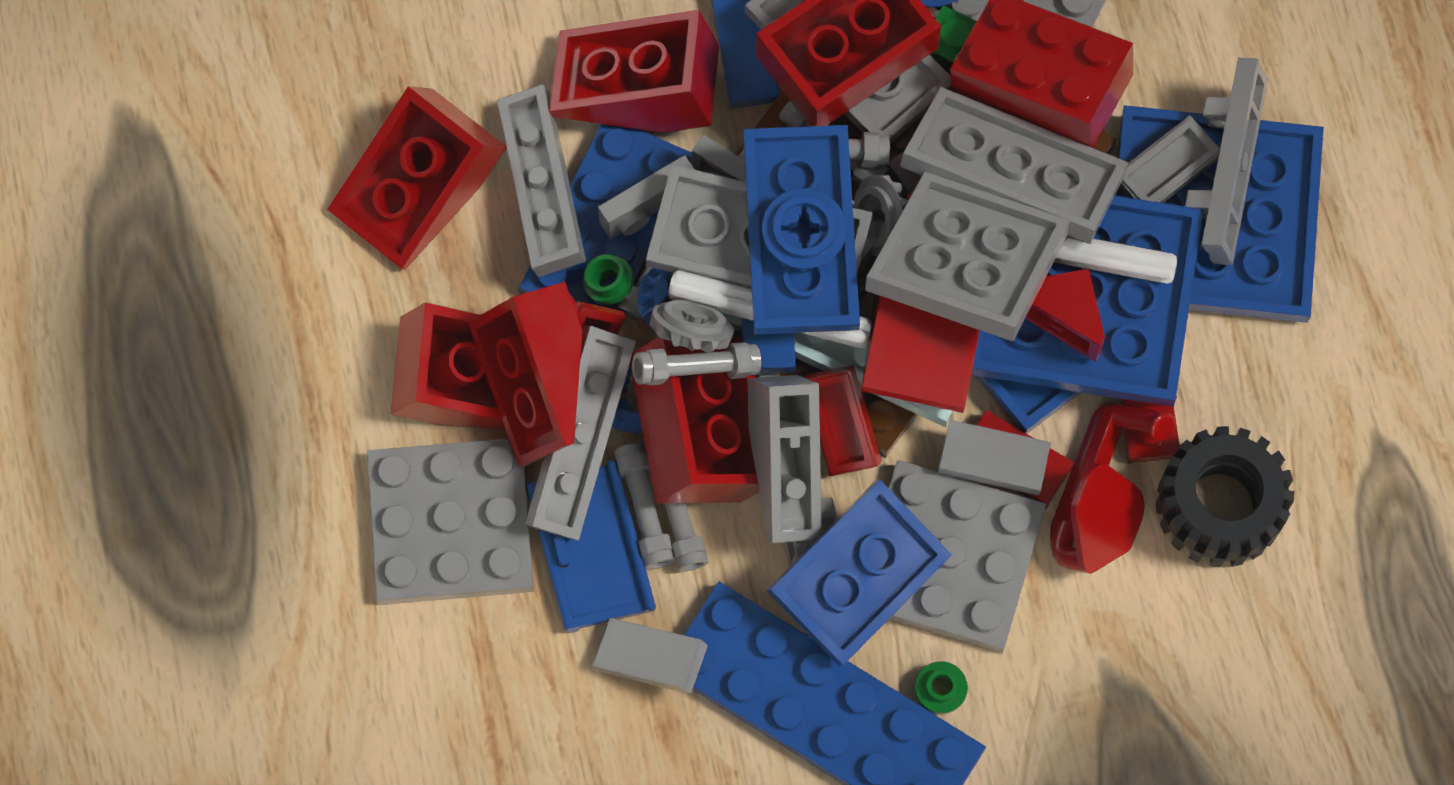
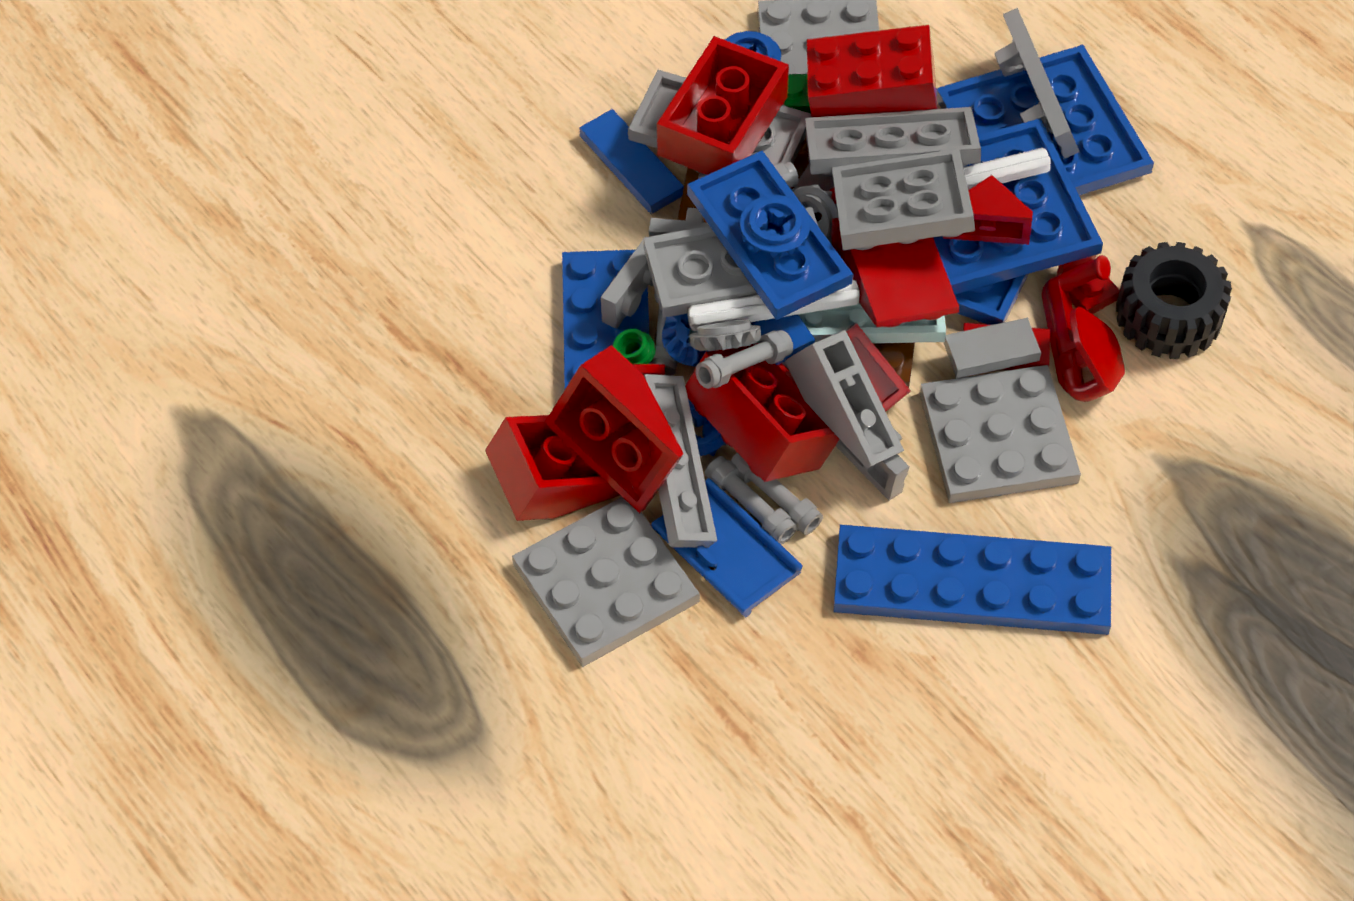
camera: 25 degrees left, 15 degrees down
red slope [327,86,507,269] -> none
light grey plate [497,84,586,277] -> none
red slope [549,10,719,133] -> none
light grey tile [593,618,708,694] -> none
blue plate [766,479,952,666] -> none
green plate [915,661,968,714] -> none
light grey tile [1118,115,1220,203] -> none

